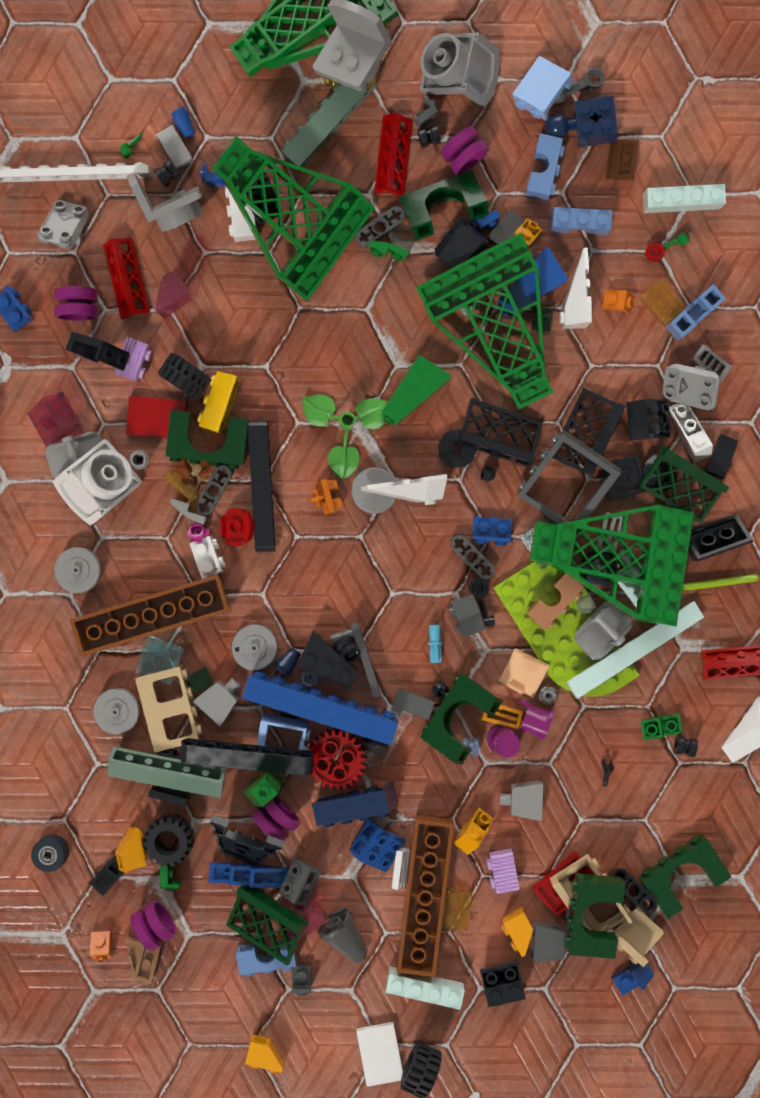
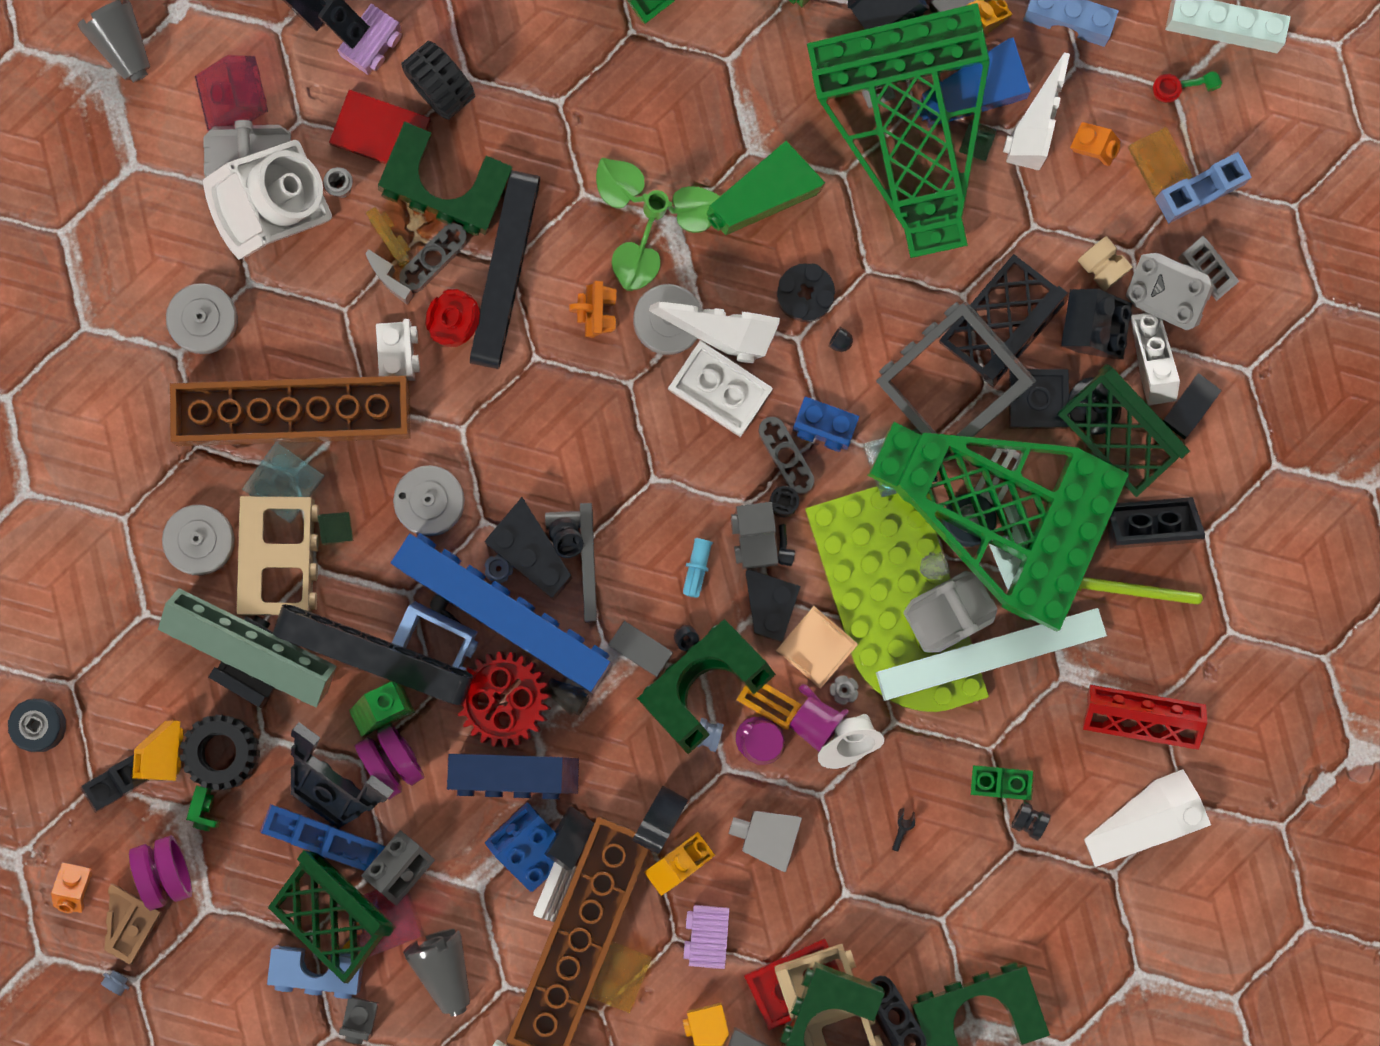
camera: 10 degrees right, 5 degrees down
dark pink plate [187,522,210,544] -> none
light grey torso [193,678,240,726] -> none
yellow slope [197,371,241,435] -> none
dark blue cone [275,647,301,677] -> none
black fence [457,398,543,467] -> none
nougat arch [525,573,584,630] -> none
none -> sand blue plate [101,970,129,996]
none -> black slope [544,806,594,871]
none -> black beam [632,786,688,855]
none -> white plate [668,340,773,438]
none -> black wing [745,569,801,642]
none -> white piece [818,714,884,769]
none -> tan wheel [1078,236,1133,291]

